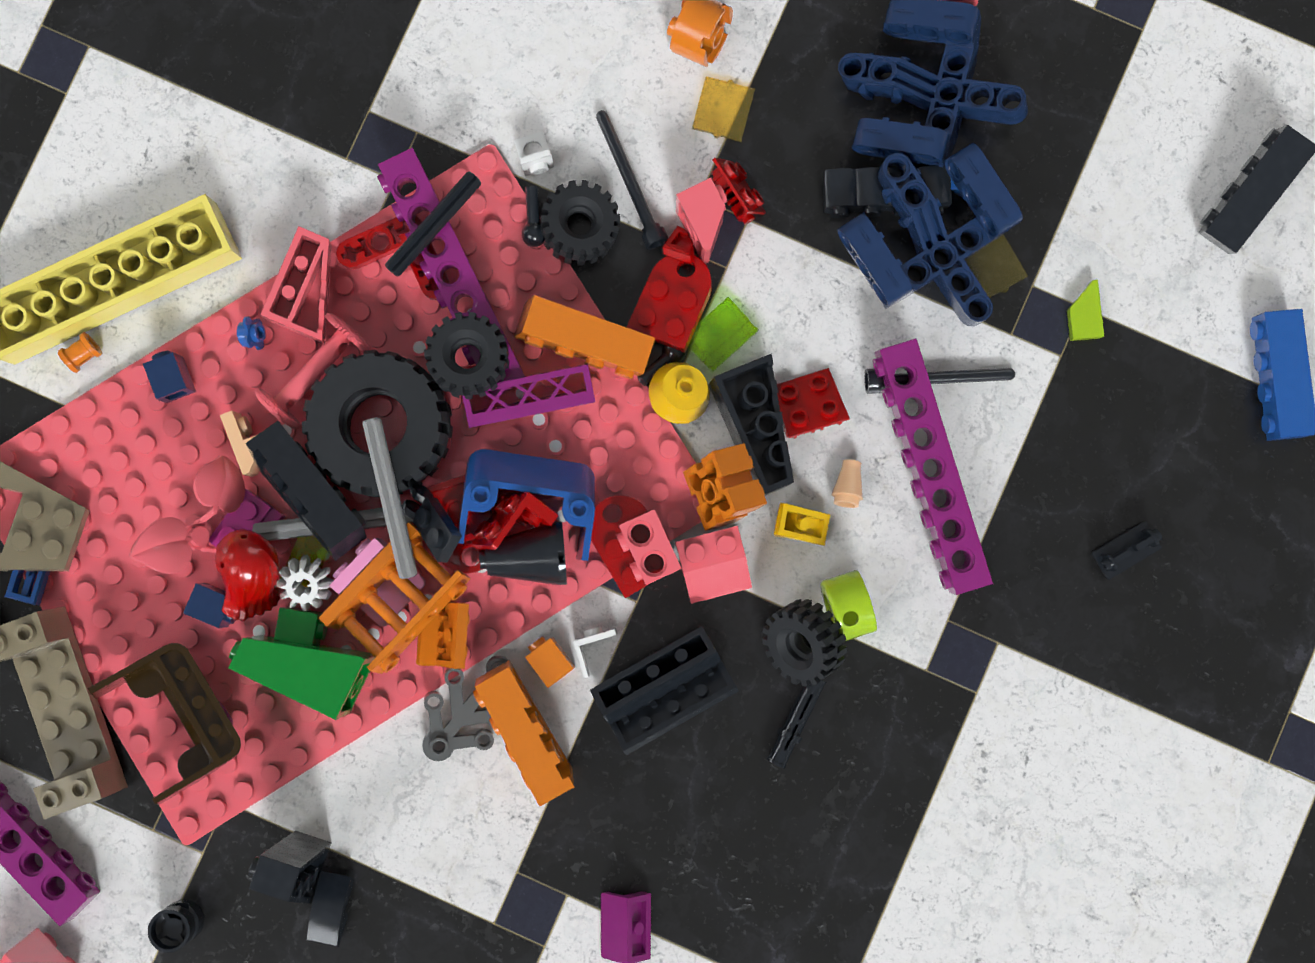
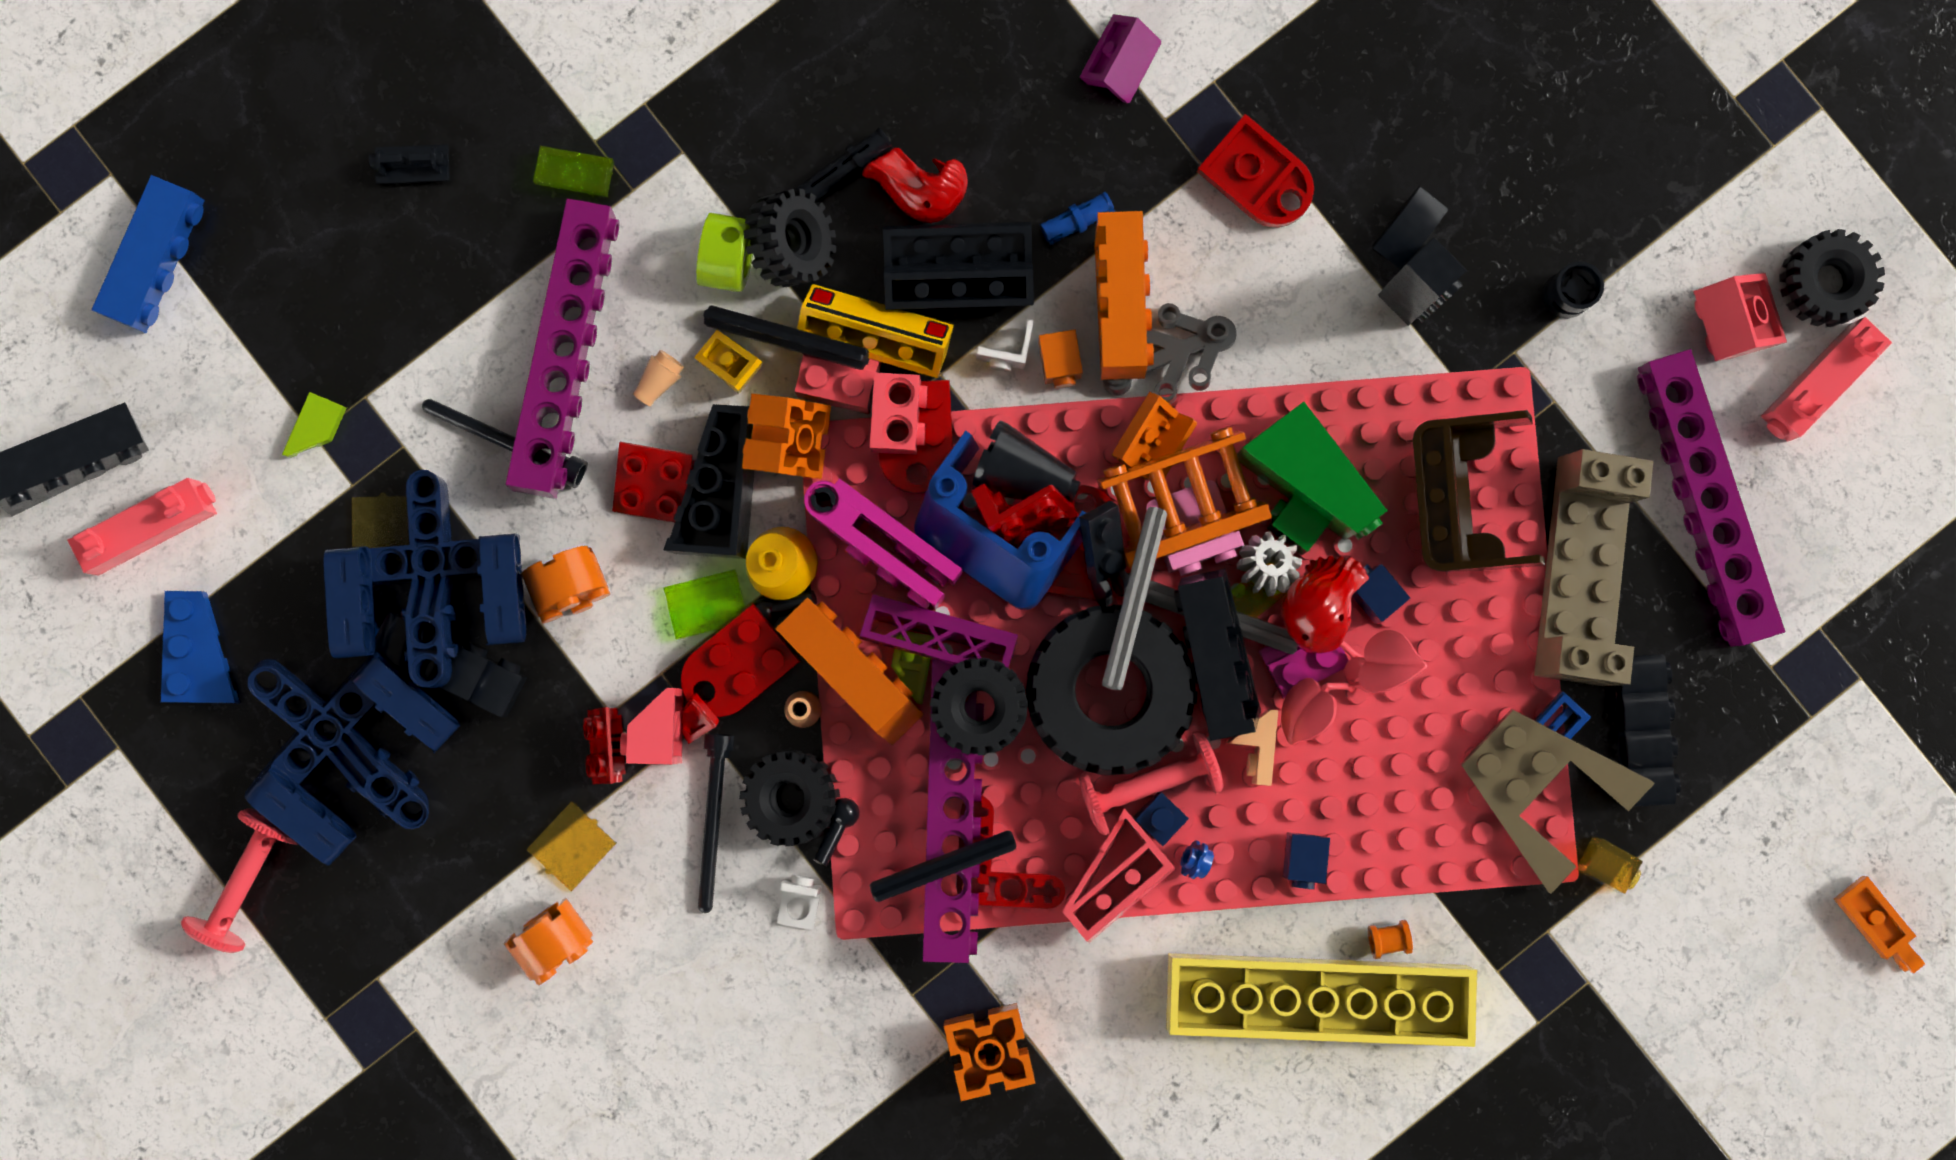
camera: 155 degrees left, 0 degrees up
none -> coral brick [67,478,217,576]
none -> blue wing [161,591,240,703]
none -> orange brick [521,546,611,624]
none -> clear neon green plate [533,146,614,197]
none -> black axle [703,305,869,370]
none -> light nougat cone [784,691,821,728]
none -> yellow brick [797,284,954,378]
none -> dark pink hinge [804,478,963,610]
none -> red piece [862,147,968,223]
none -> lime tile [891,631,934,704]
none -> orange brick [944,1003,1036,1101]
none -> blue pin [1040,192,1115,245]
none -> dark blue brick [1133,792,1189,846]
none -> red plate [1196,114,1314,228]

